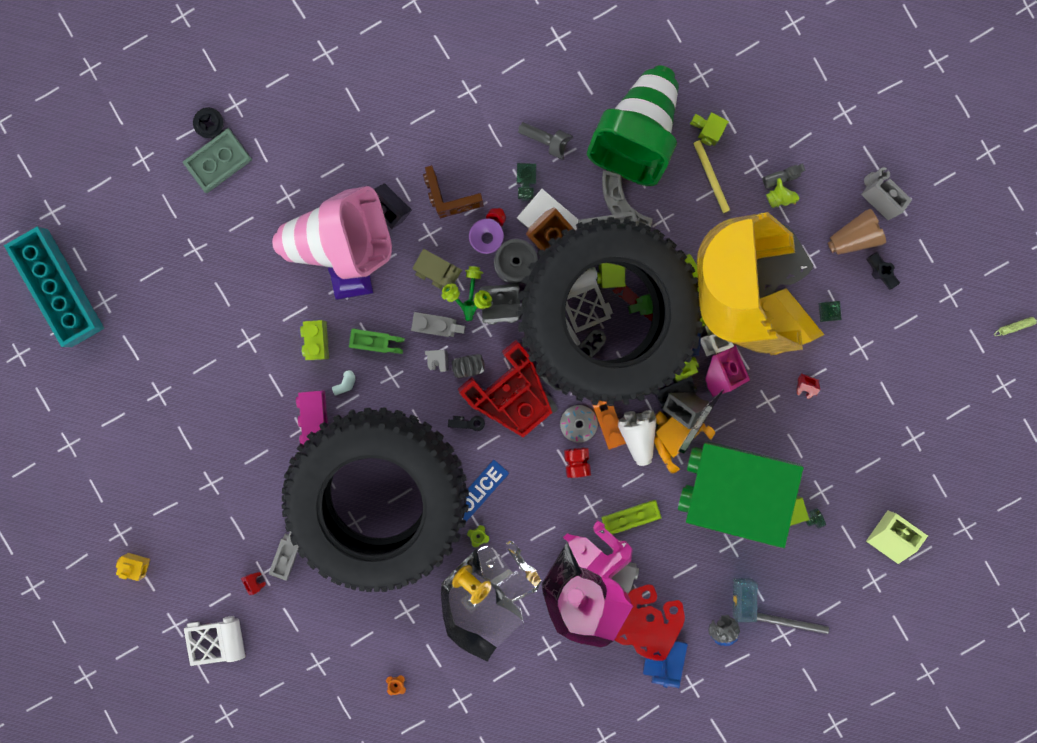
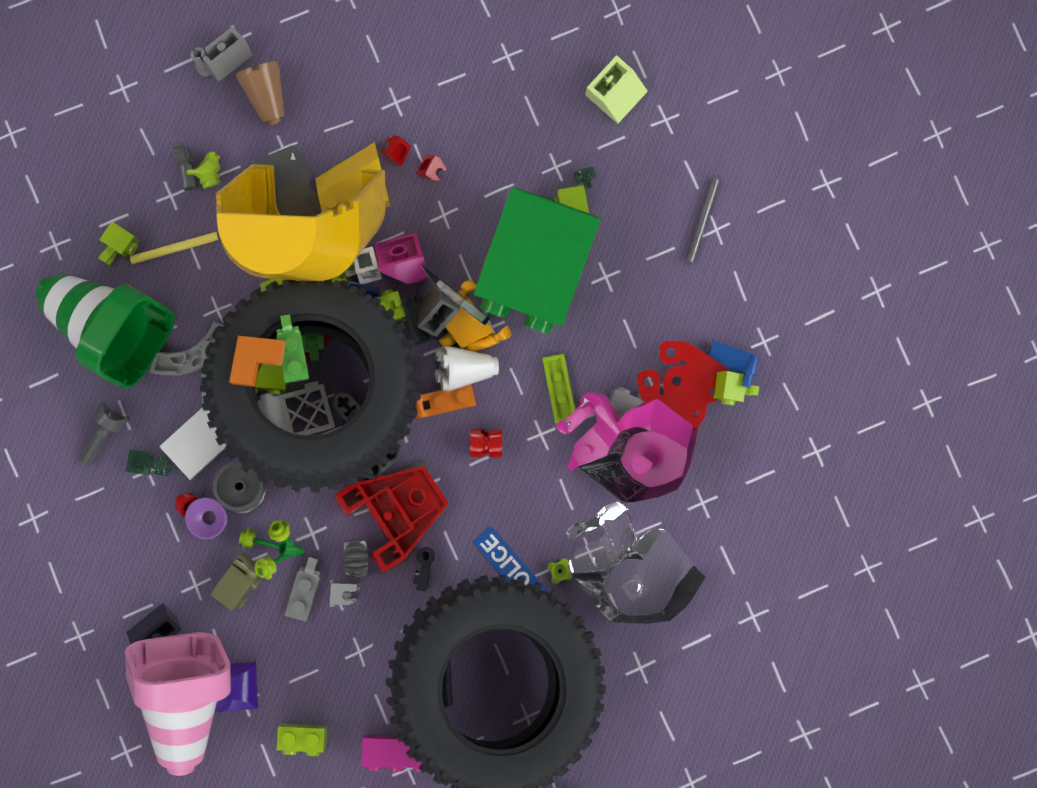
camera: 95 degrees left, 5 degrees down
light aqua arm [332,370,356,396] -> none
bright green hinge [349,329,405,354] -> none
orange plate [386,675,406,695] -> none
reddish brown bracket [423,165,484,219] -> none
yellow hose [452,565,491,604] -> none
dark grey bracket [480,284,522,325] -> none
dark orange slope [526,207,575,251] -> none
light grey dish [560,405,598,443] -> none
dark grey piece [708,615,740,646] -> none
clear light blue brick [733,578,758,622] -> none
clear green tile [818,301,842,322] -> none
black axle [866,252,900,290] -> none
none -> orange tile [229,336,286,387]
none -> bright green hinge [277,314,309,383]
none -> red tile [381,135,411,166]
none -> lime brick [714,371,759,406]

